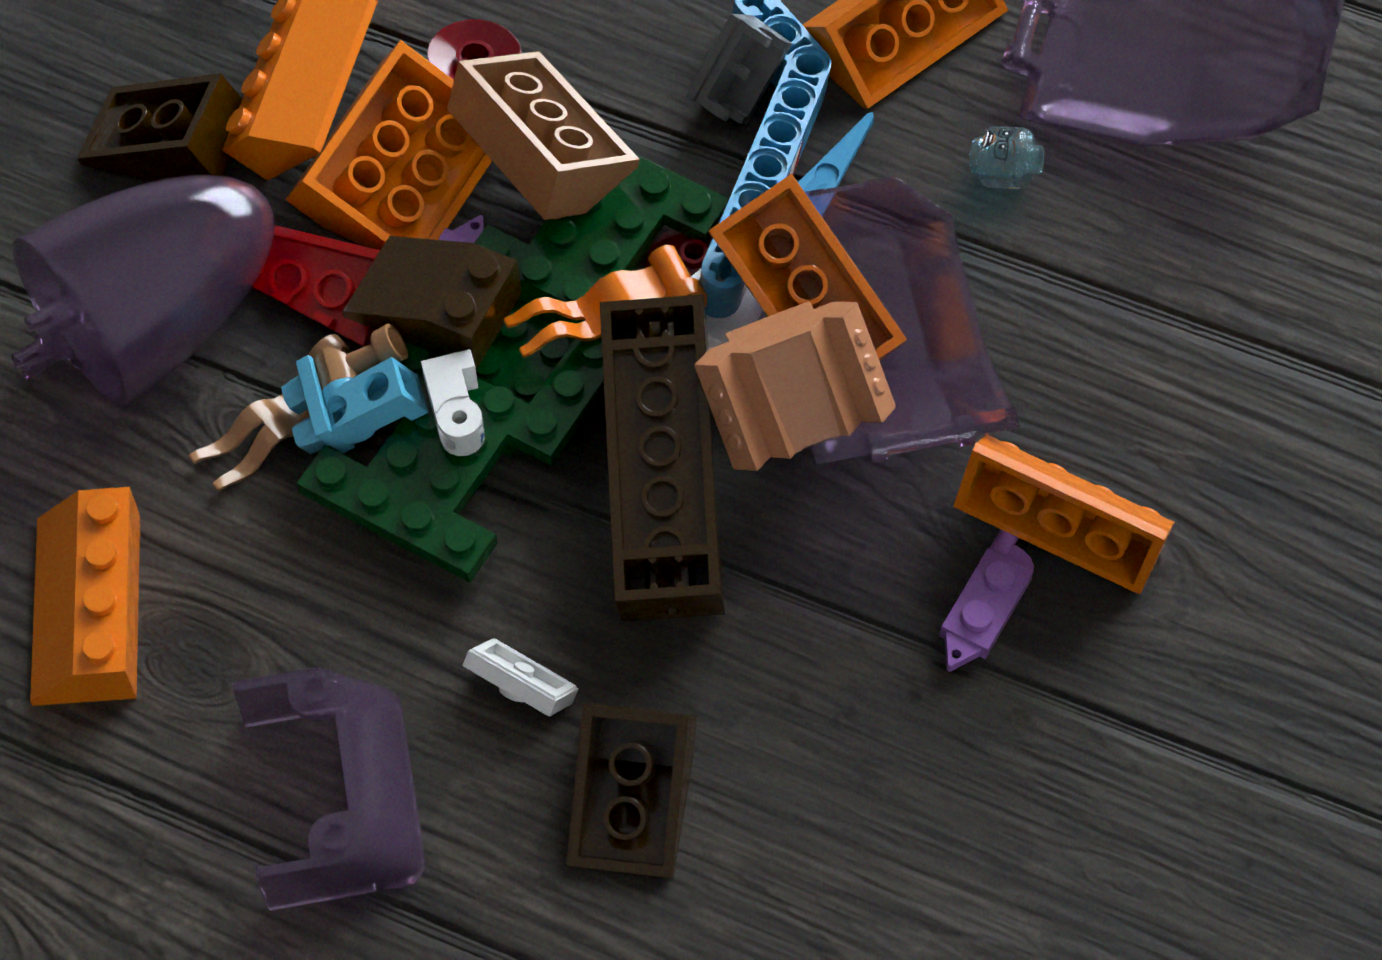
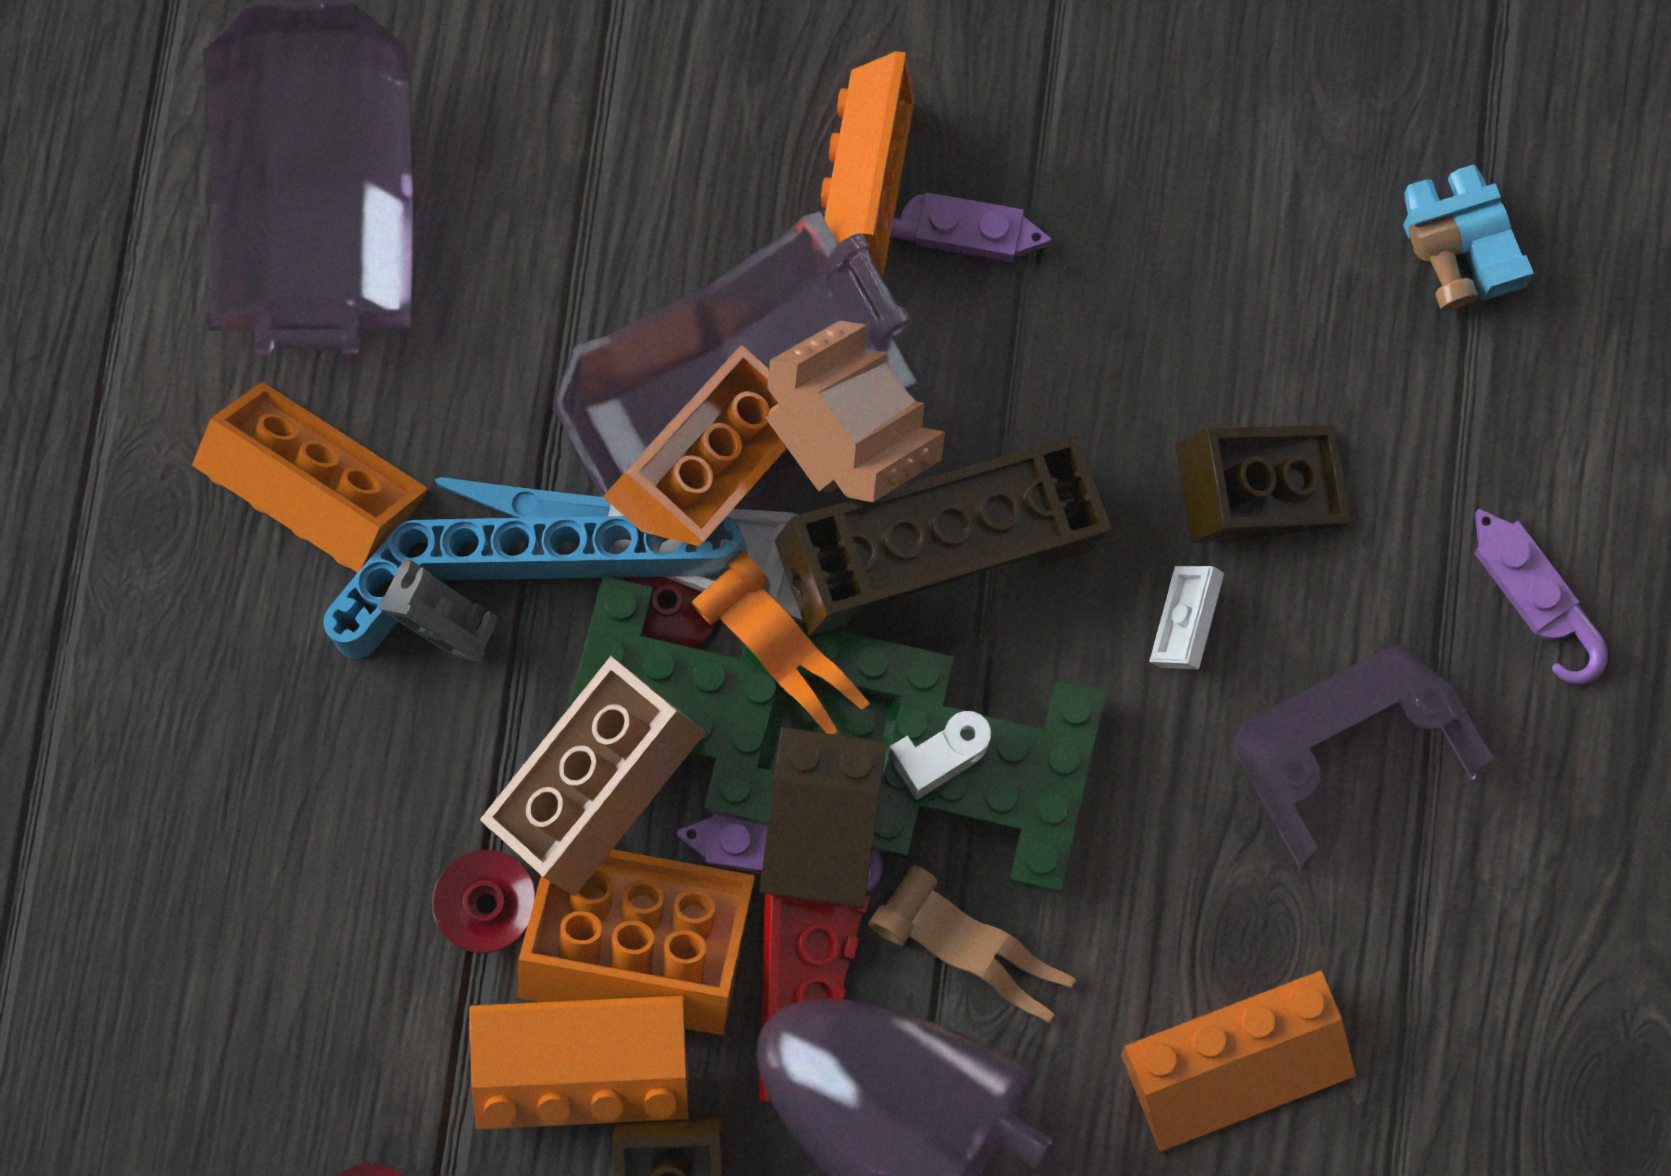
camera: 110 degrees left, 15 degrees up
medium azure hips [281,323,429,454] -> none
clear light blue head [970,126,1044,190] -> none

